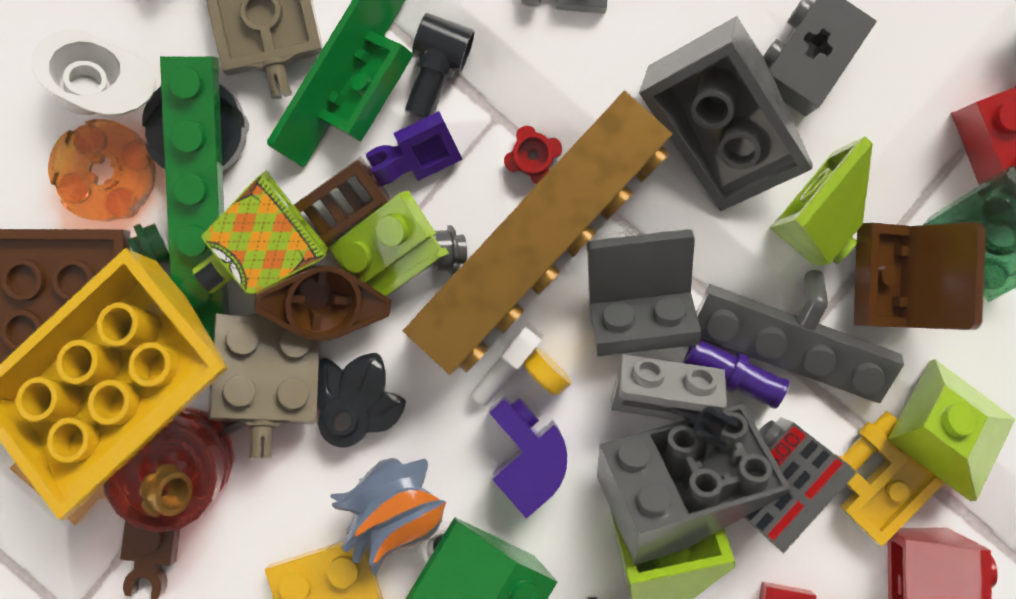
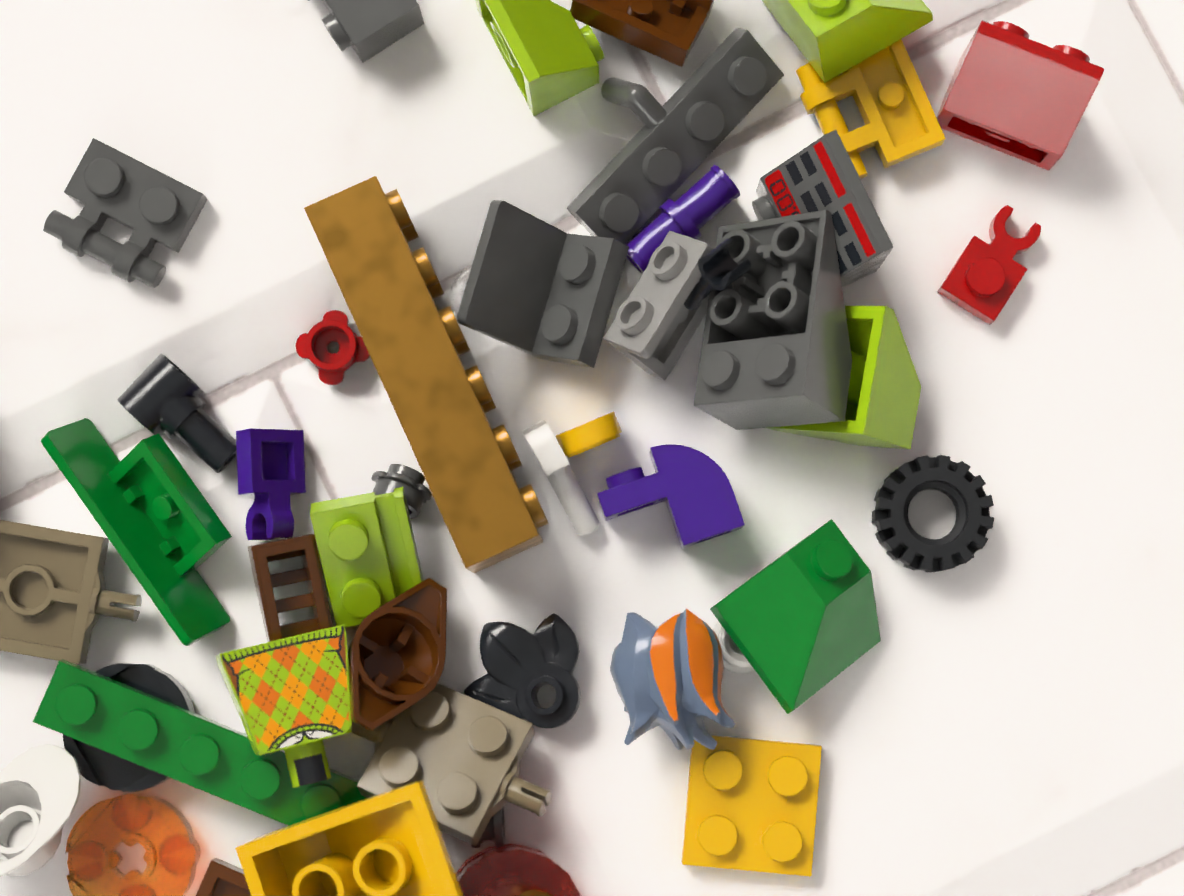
camera: 65 degrees left, 5 degrees down
dark green plate [128,223,170,266] -> none
dark grey slope [639,16,813,212] -> none

